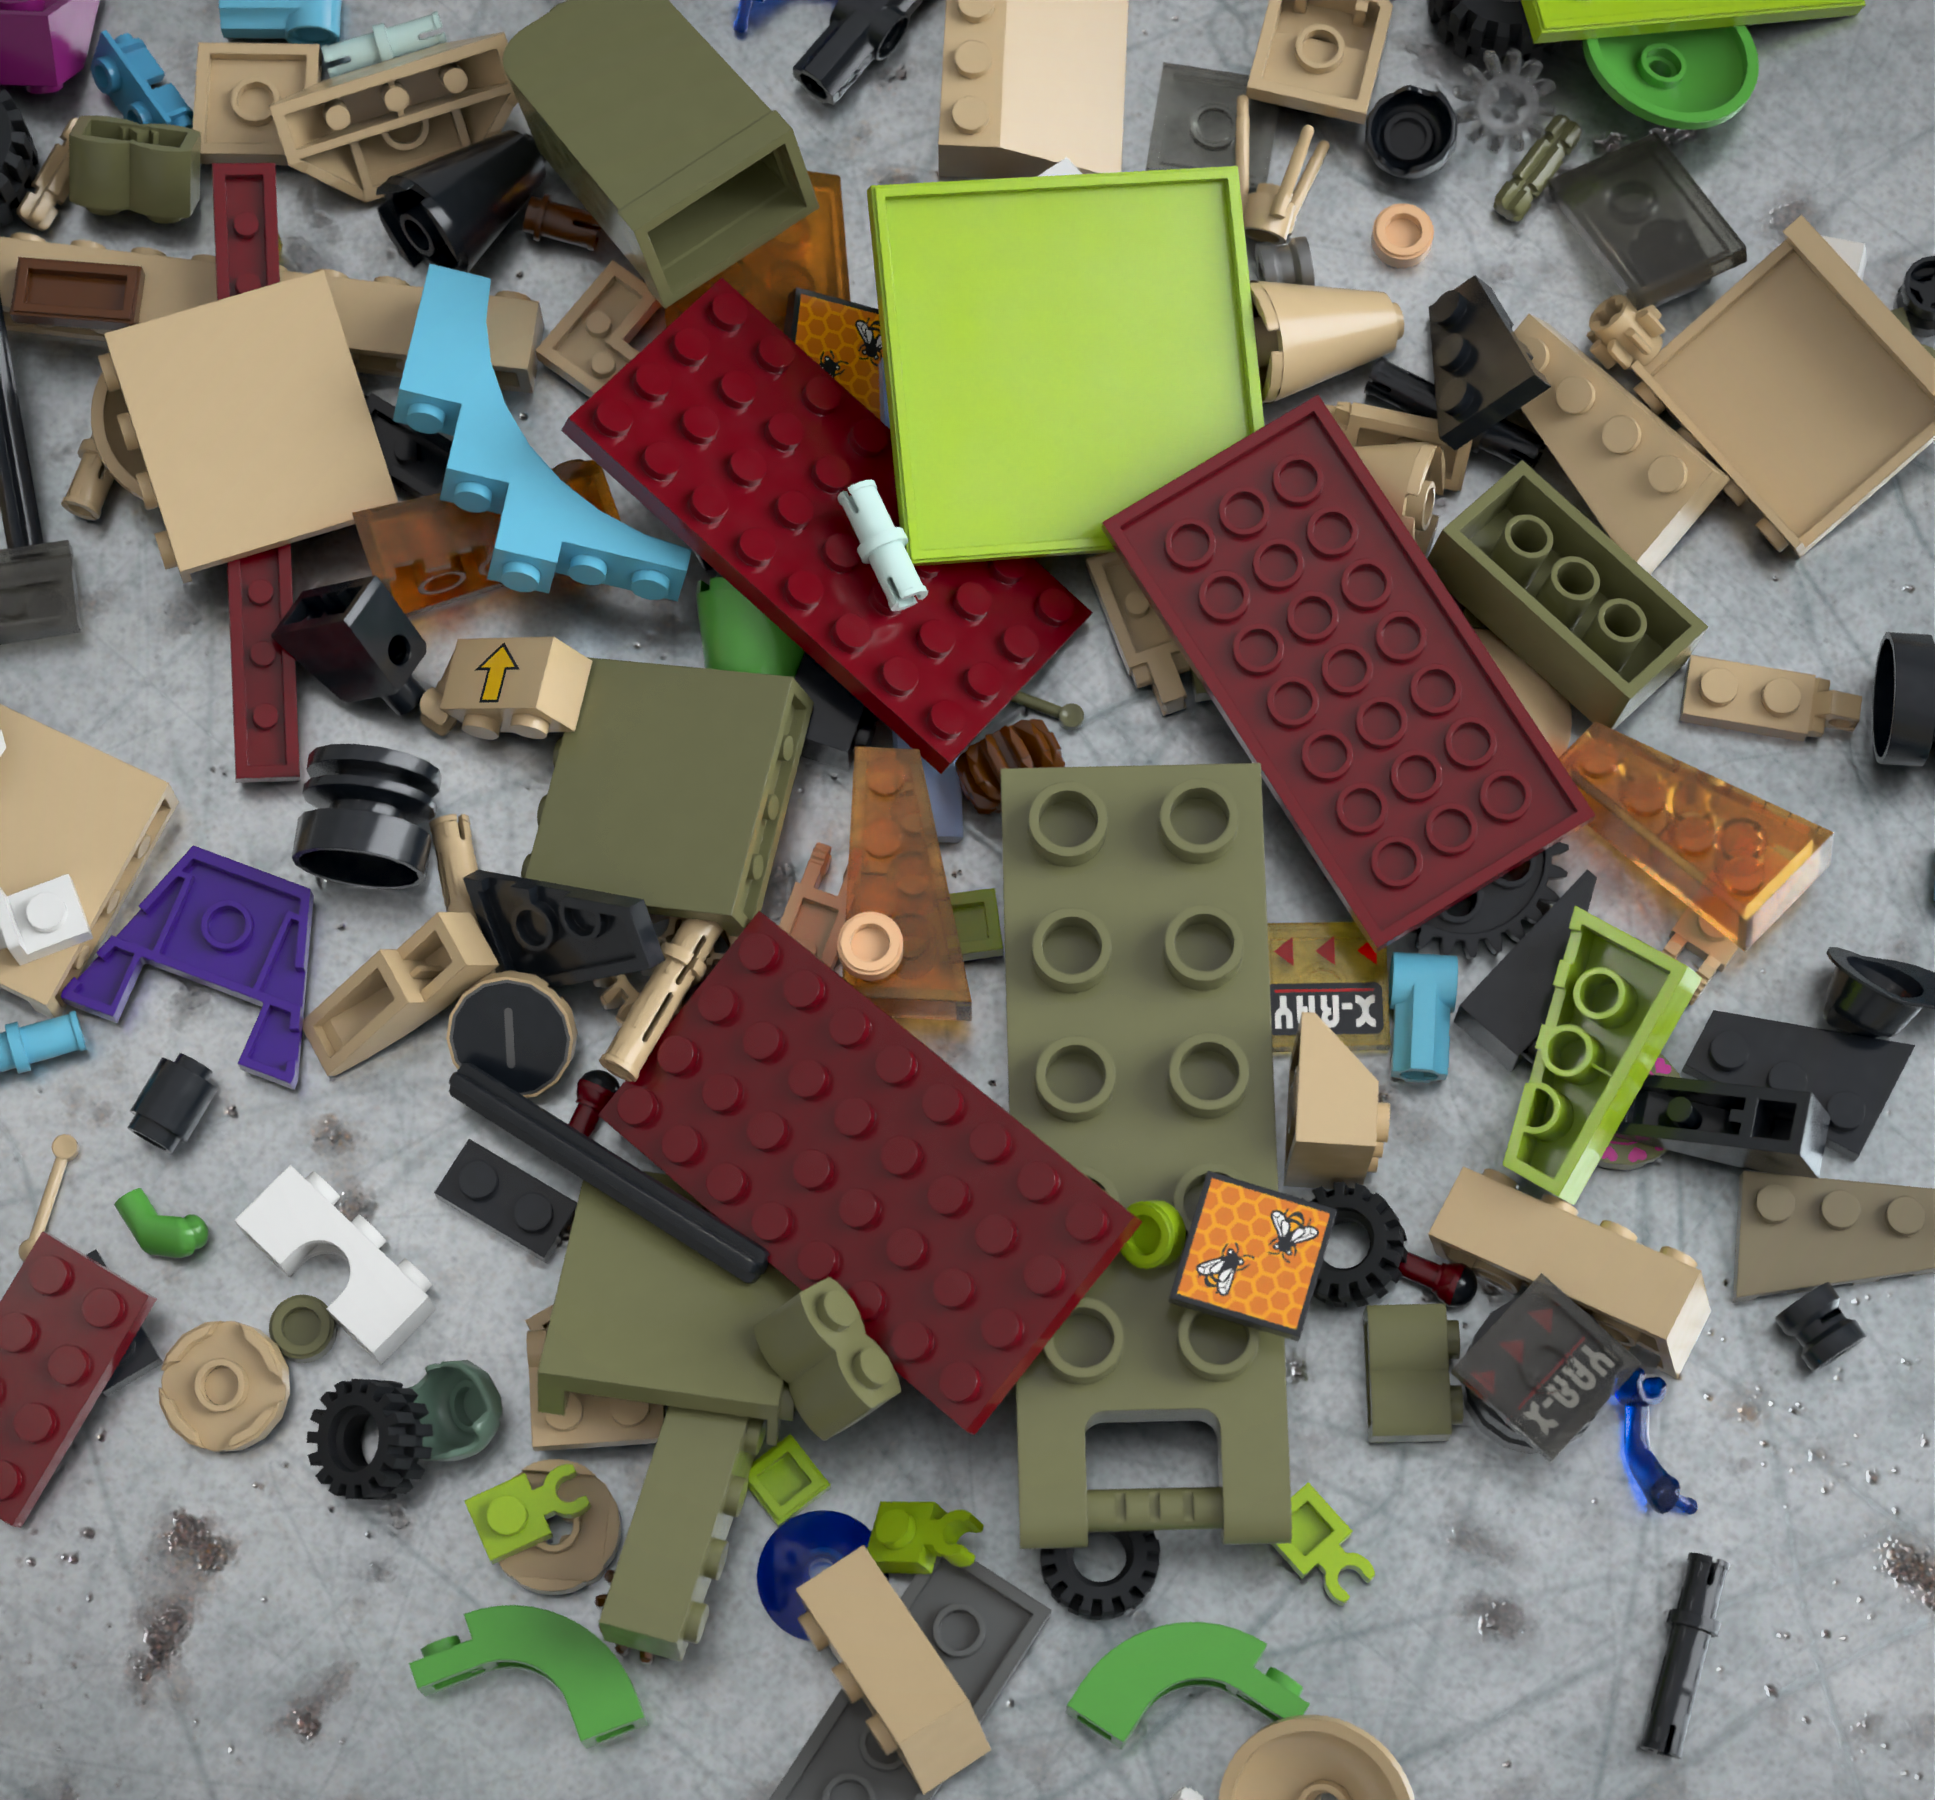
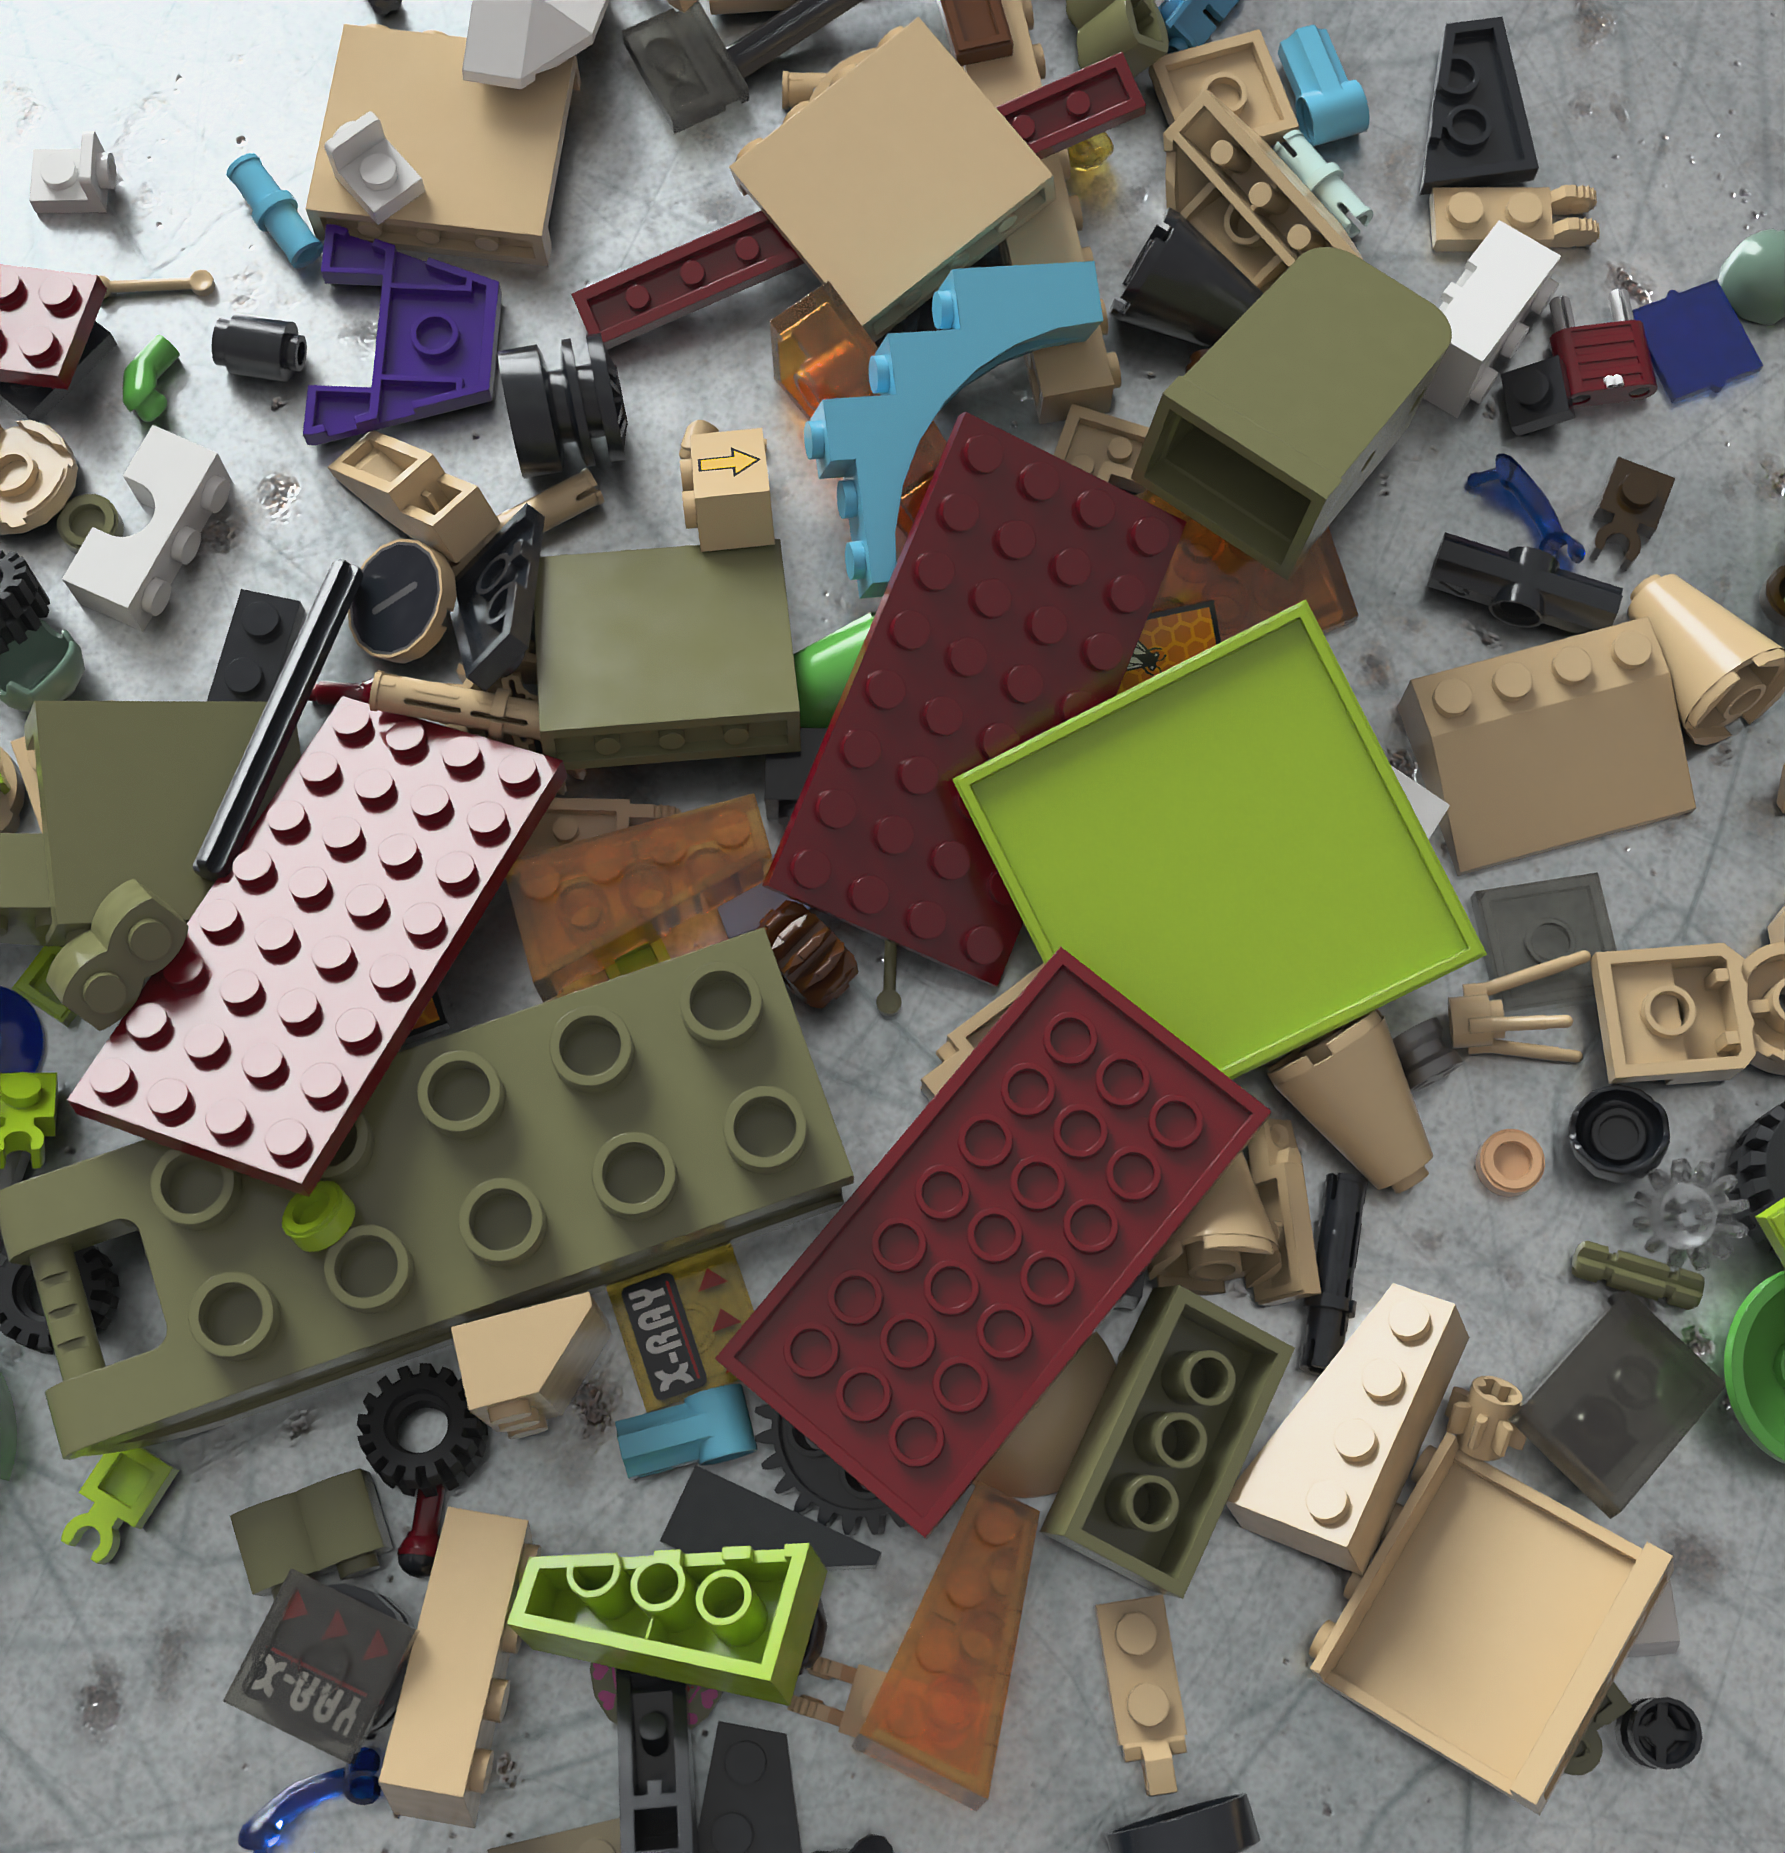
camera: 70 degrees right, 0 degrees up
black torso [271,575,427,716] -> none
light aqua pin [837,480,928,611] -> none
light nougat tile [837,912,903,981] -> none
tile [1168,1171,1337,1342] -> none
black wing [1429,275,1551,451] -> none

